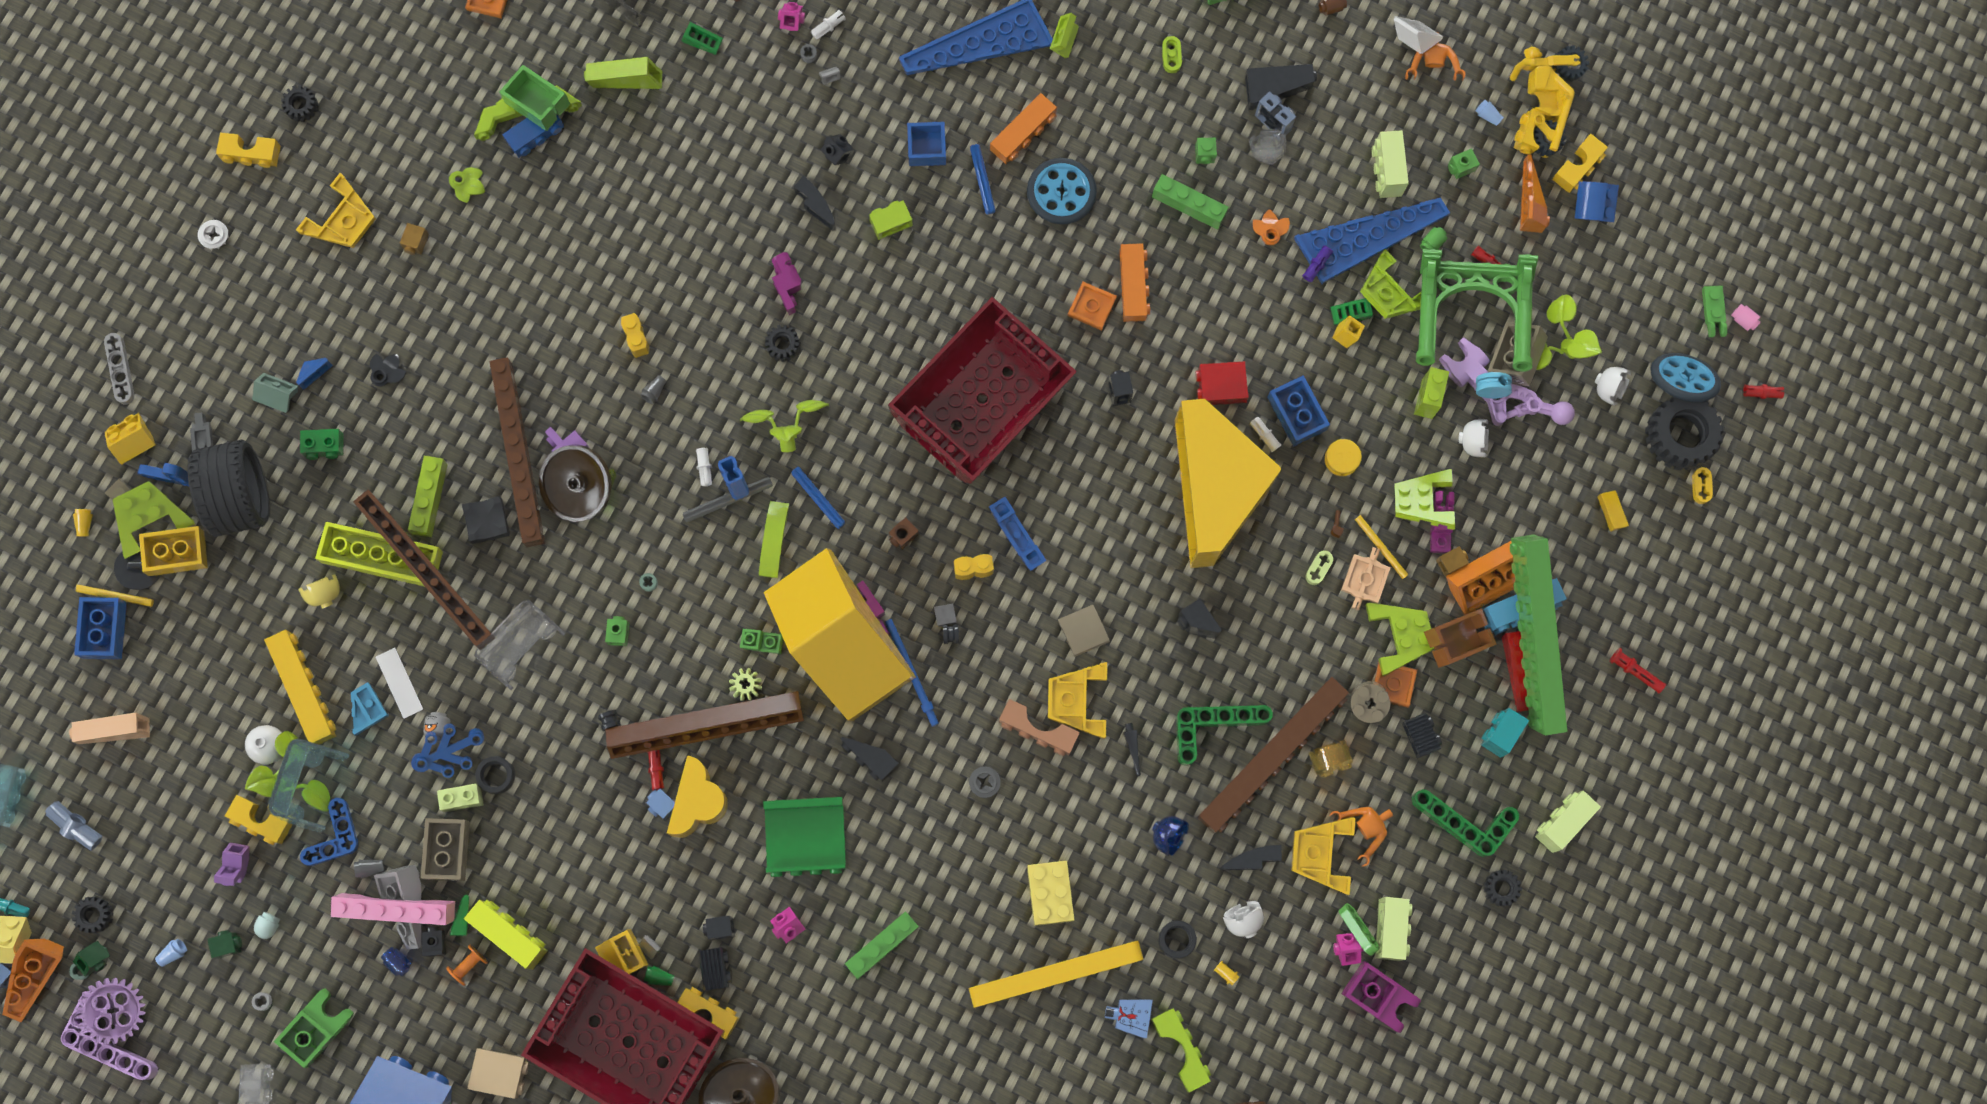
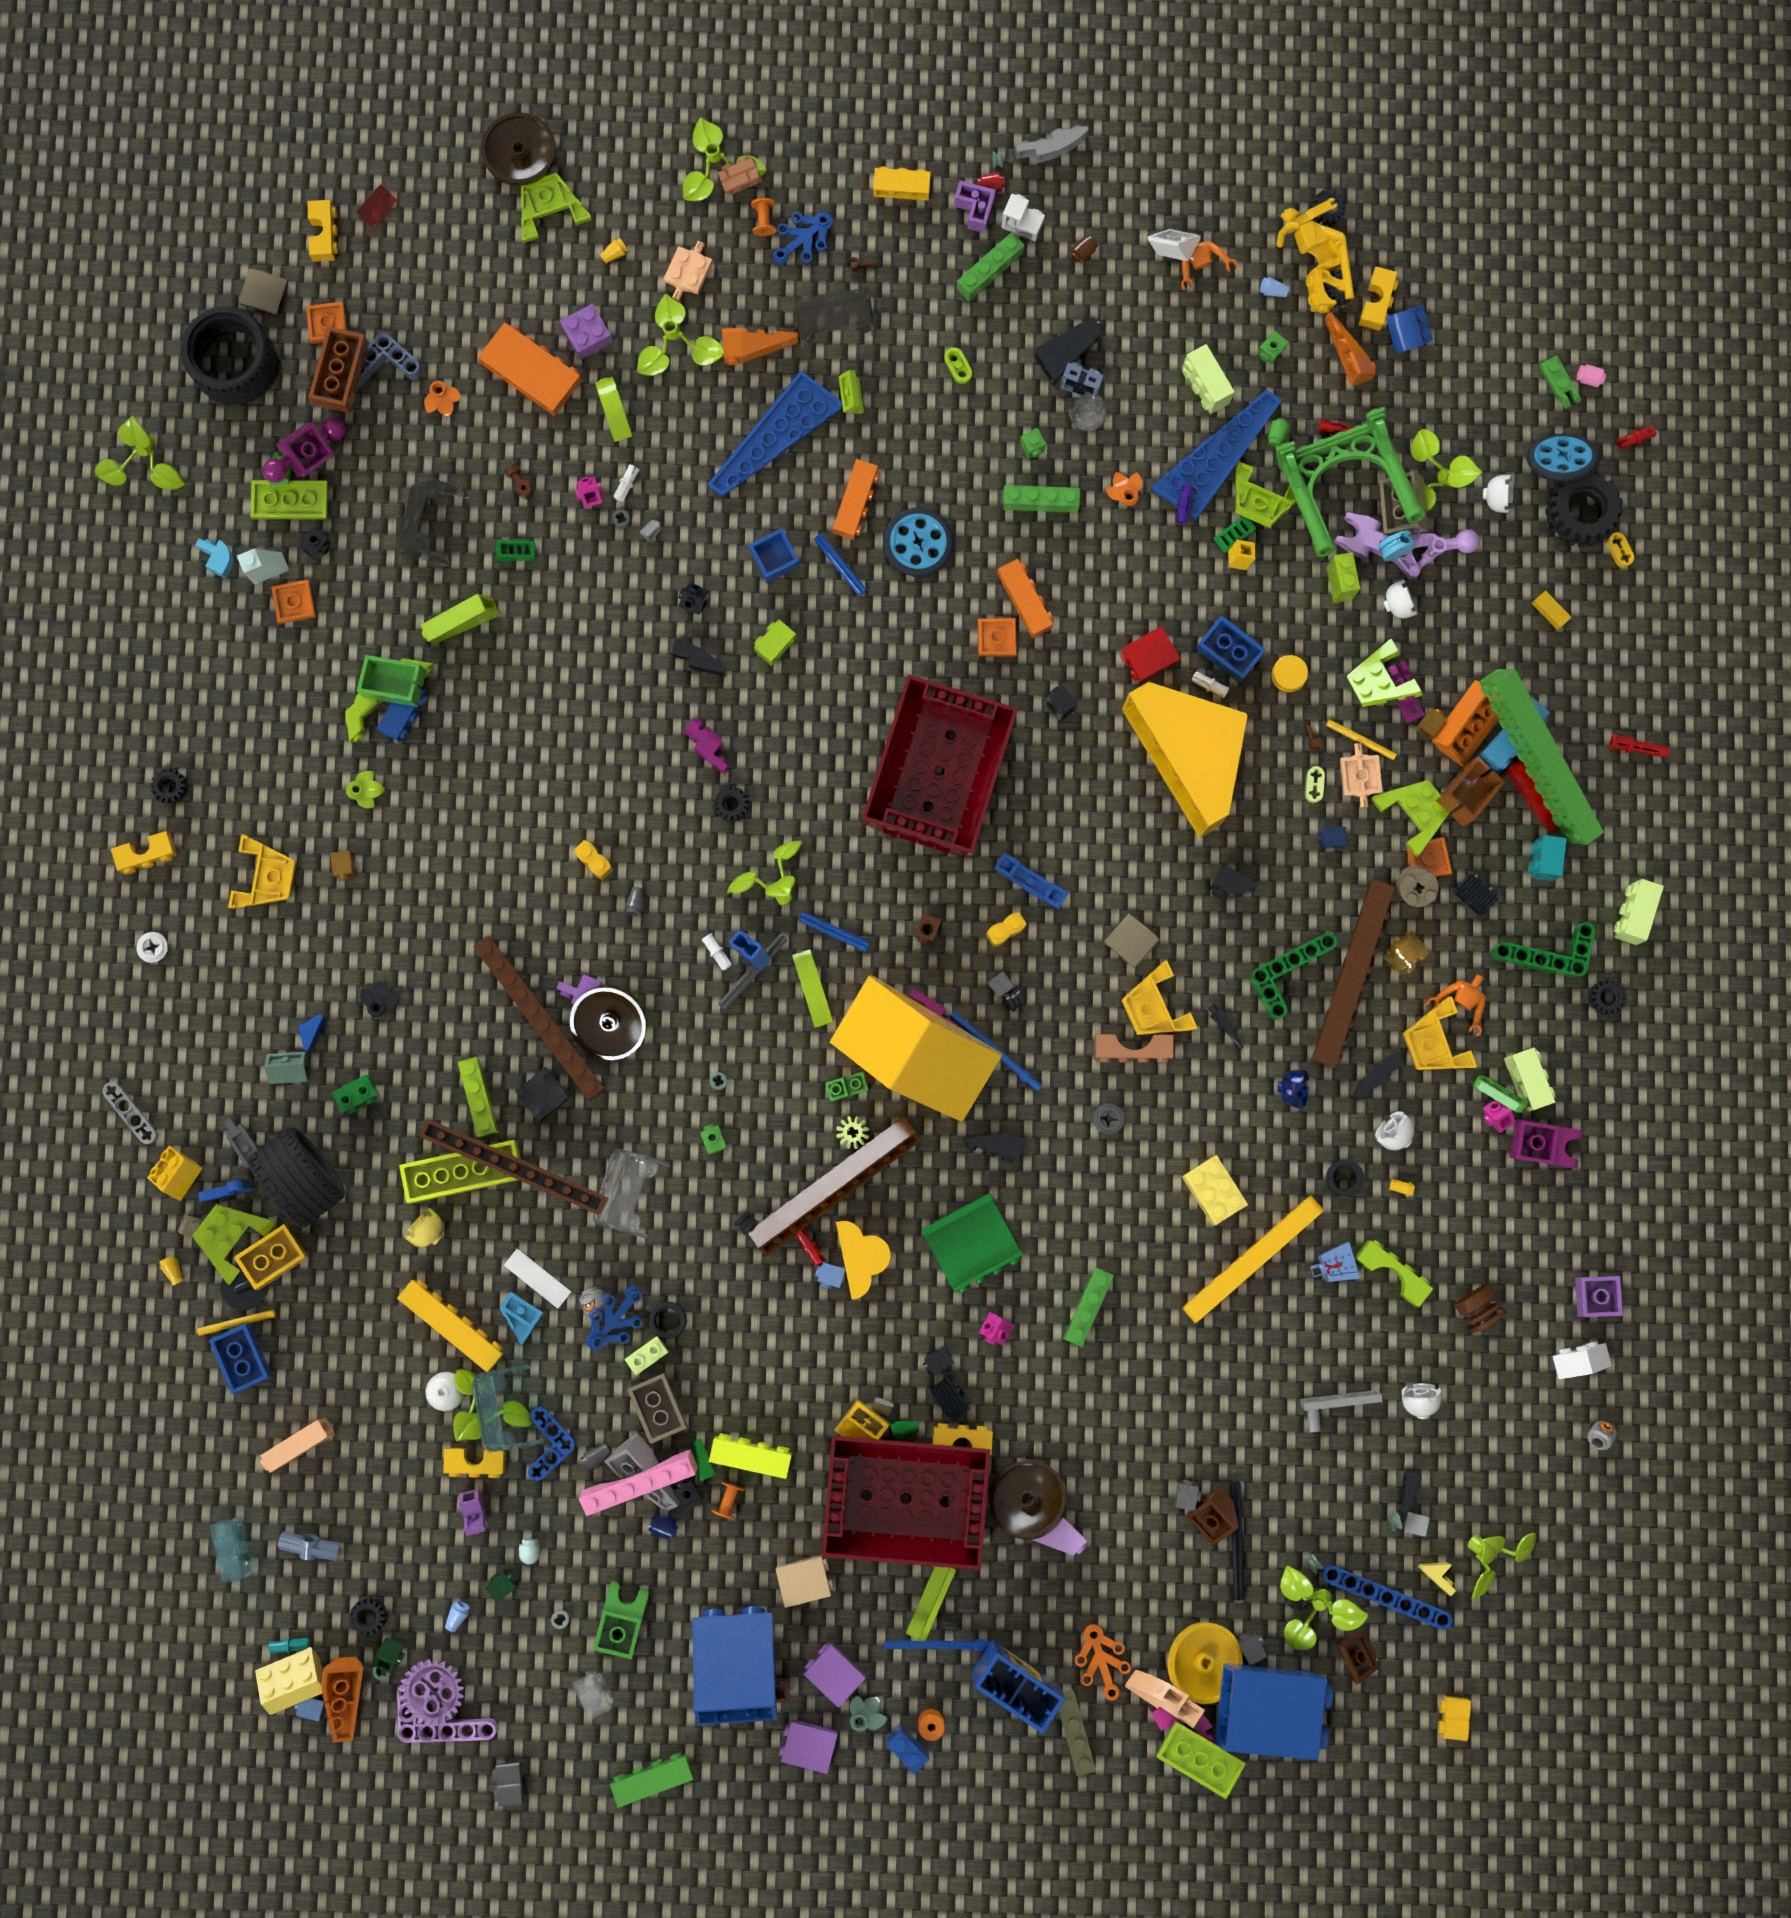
camera: 25 degrees left, 5 degrees up
none -> dark blue brick [1317,827,1347,849]

